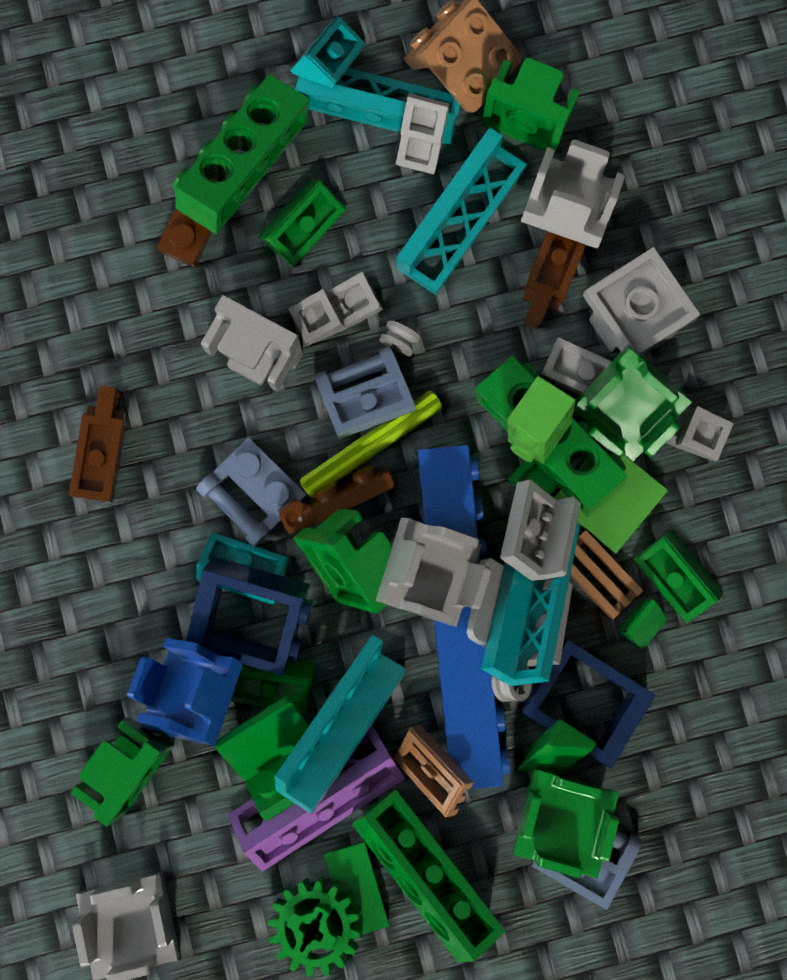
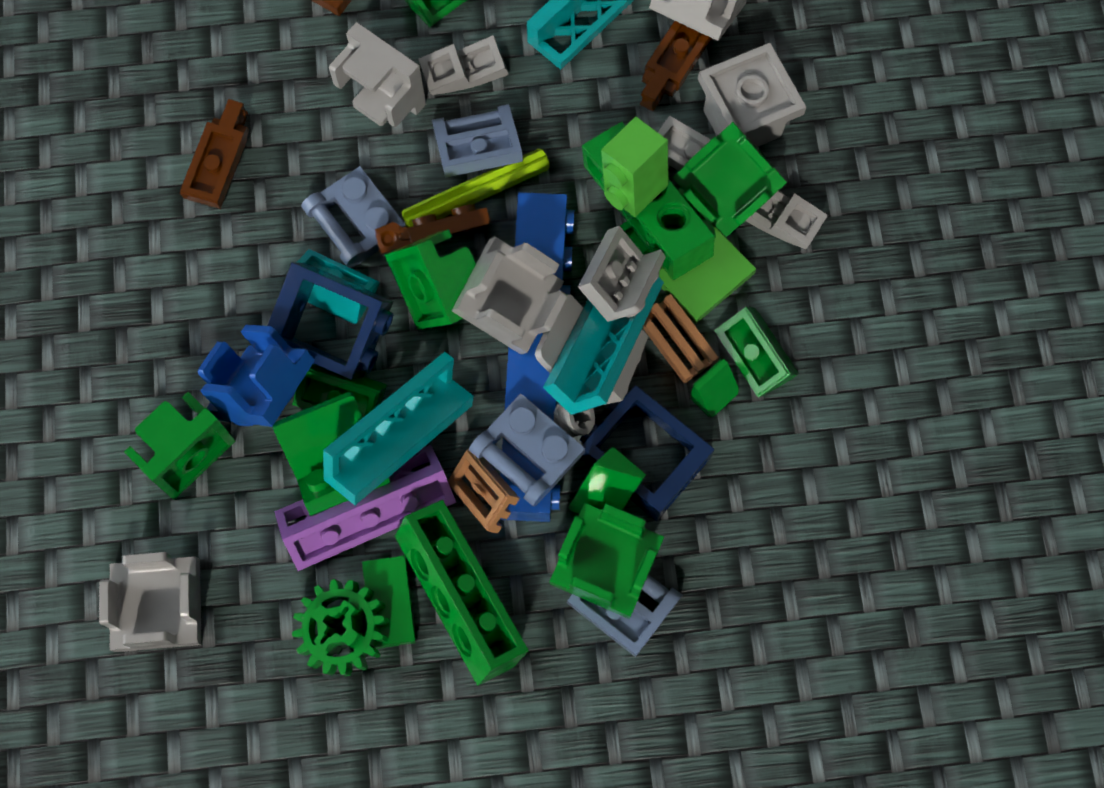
camera: 10 degrees right, 10 degrees down
light grey bush [379,321,420,357] -> none
none -> sand blue plate [469,393,585,507]

